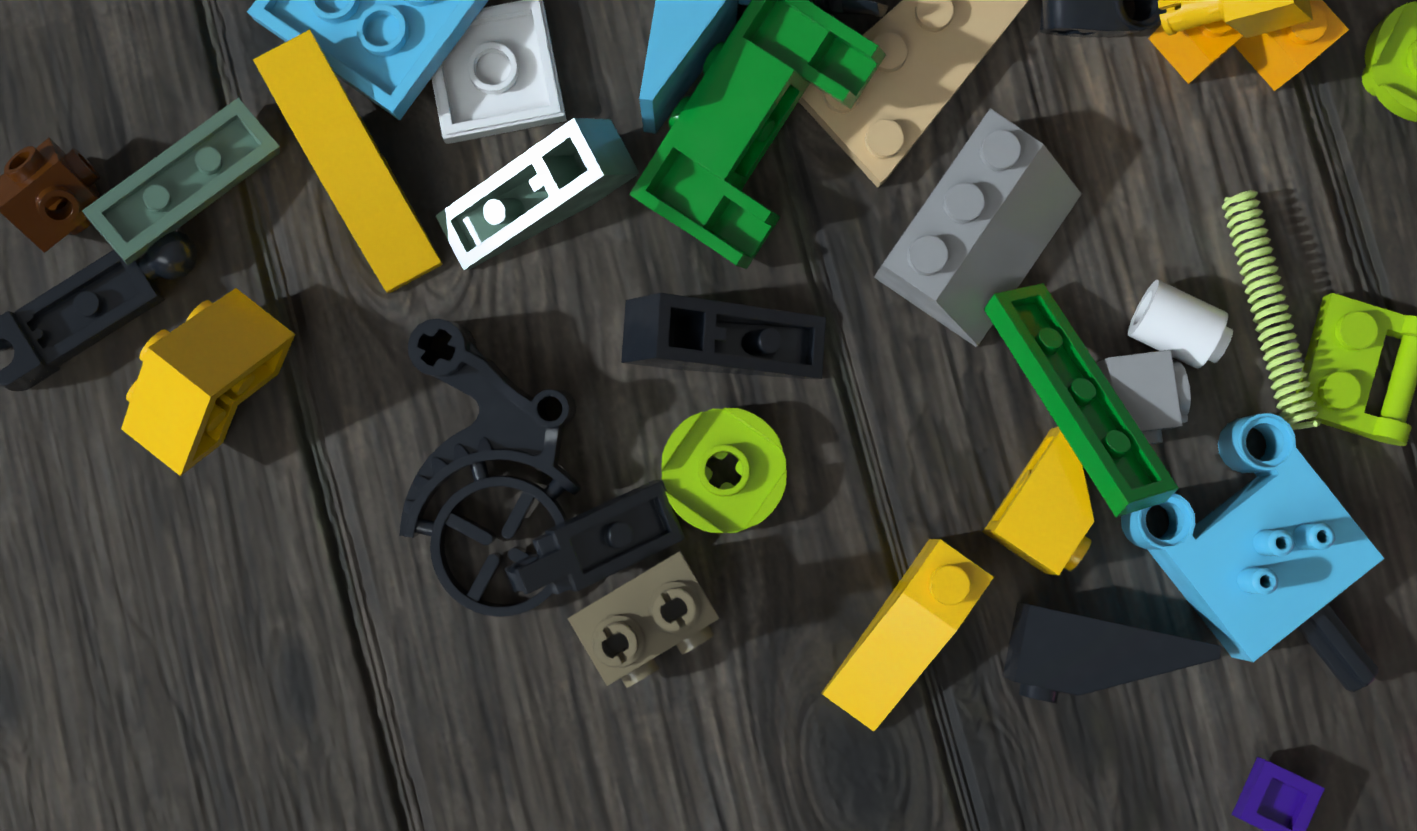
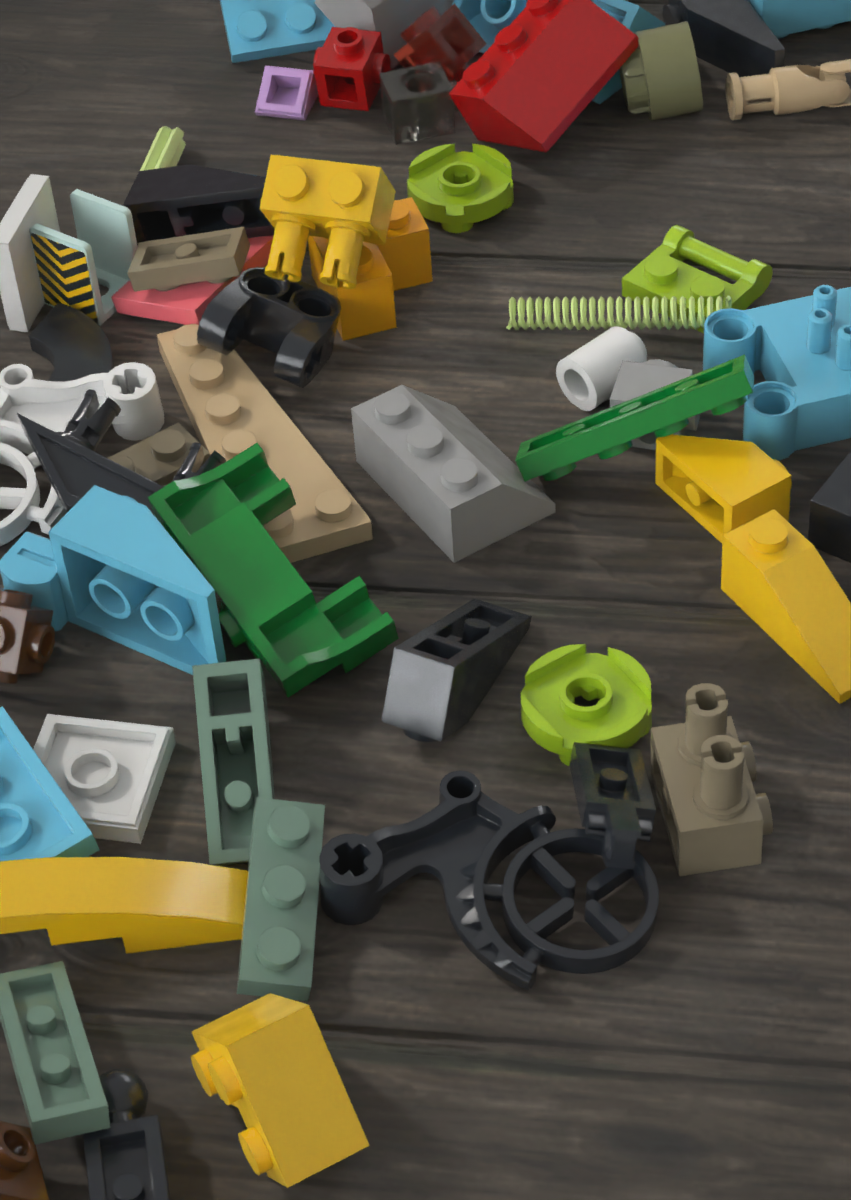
camera: 60 degrees left, 40 degrees down
none -> sand green plate [236,797,325,1001]

